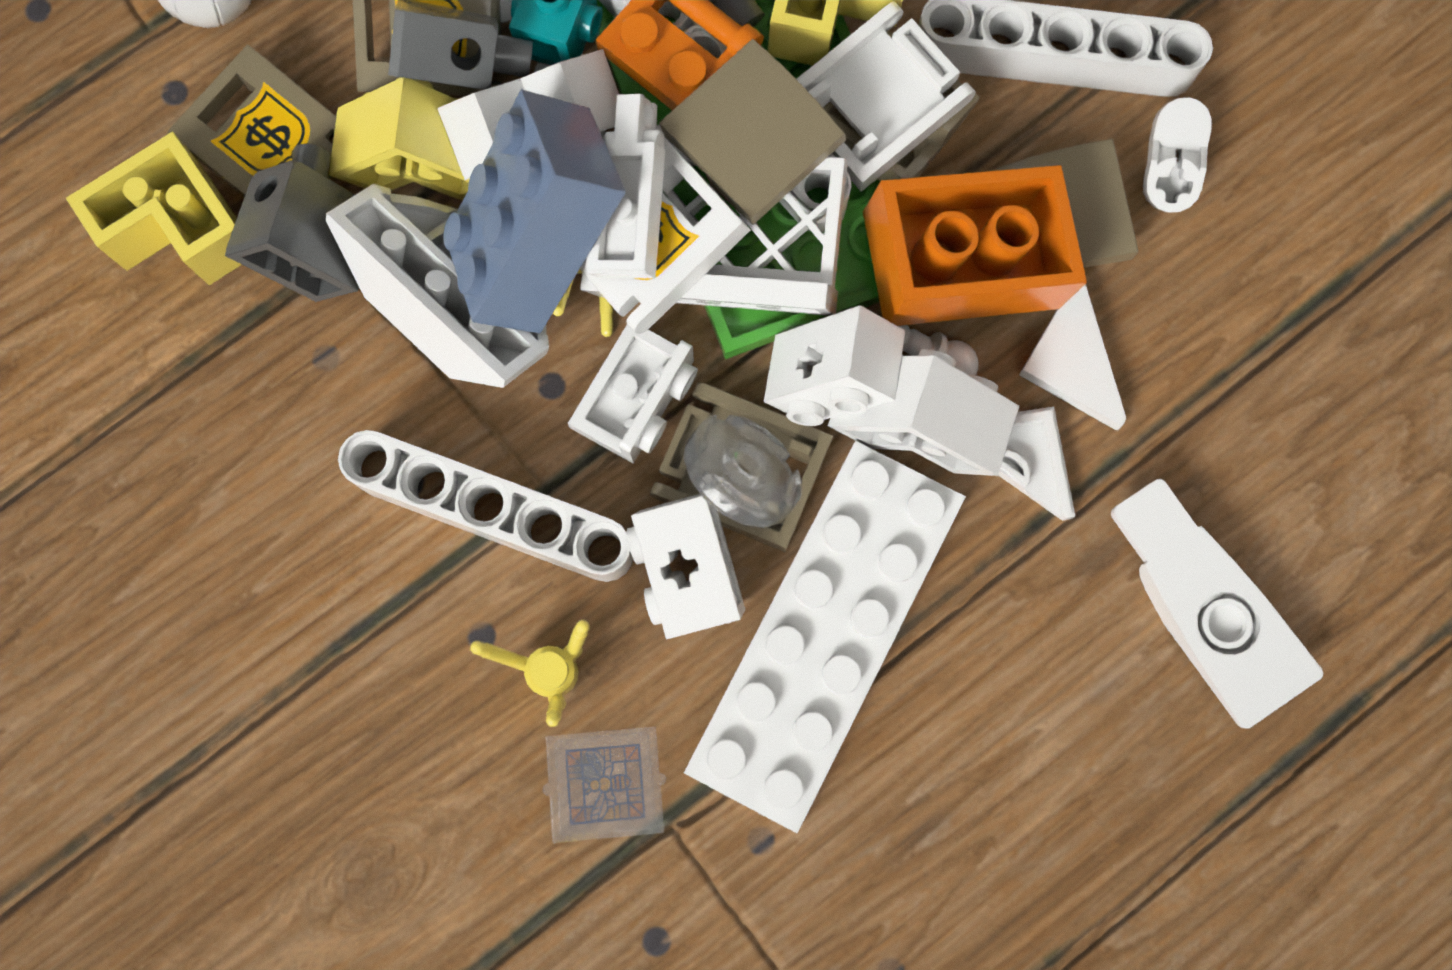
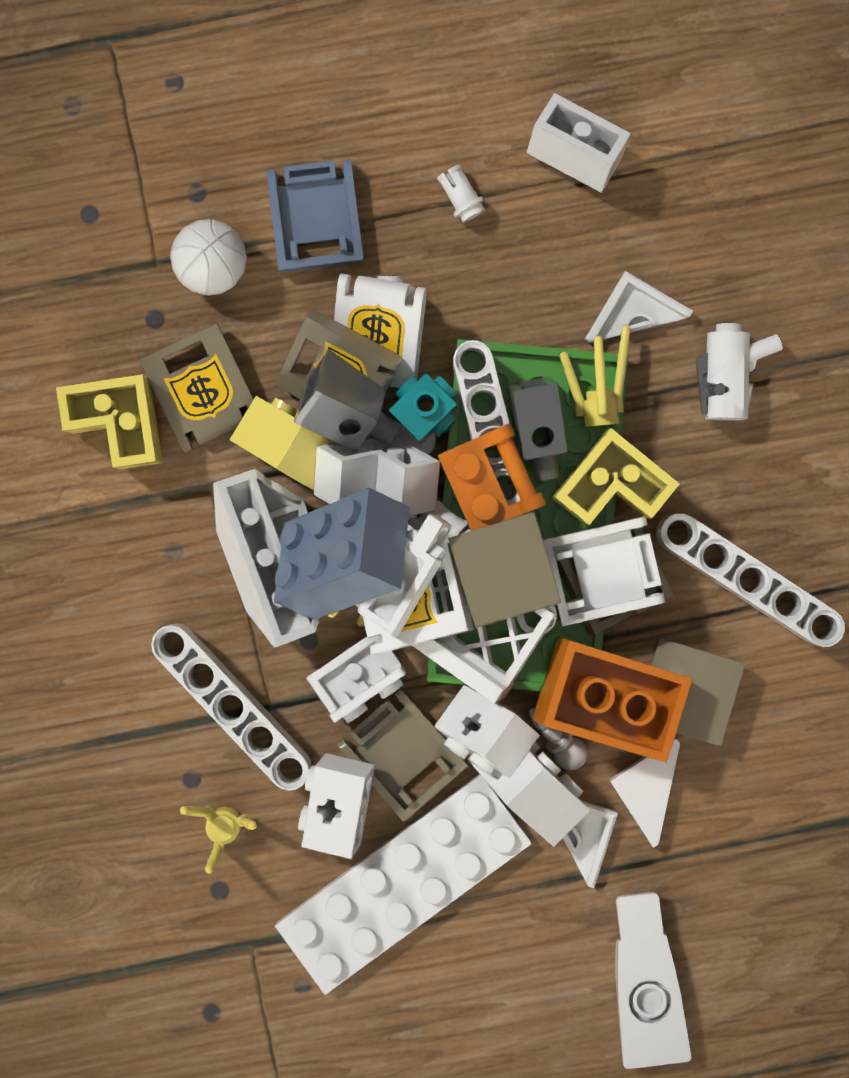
camera: 20 degrees right, 10 degrees up
dark grey torso [225,144,359,302] -> none
clear piece [543,727,667,843] -> none
clear tile [683,415,802,528] -> none
white piece [1143,97,1212,212] -> none

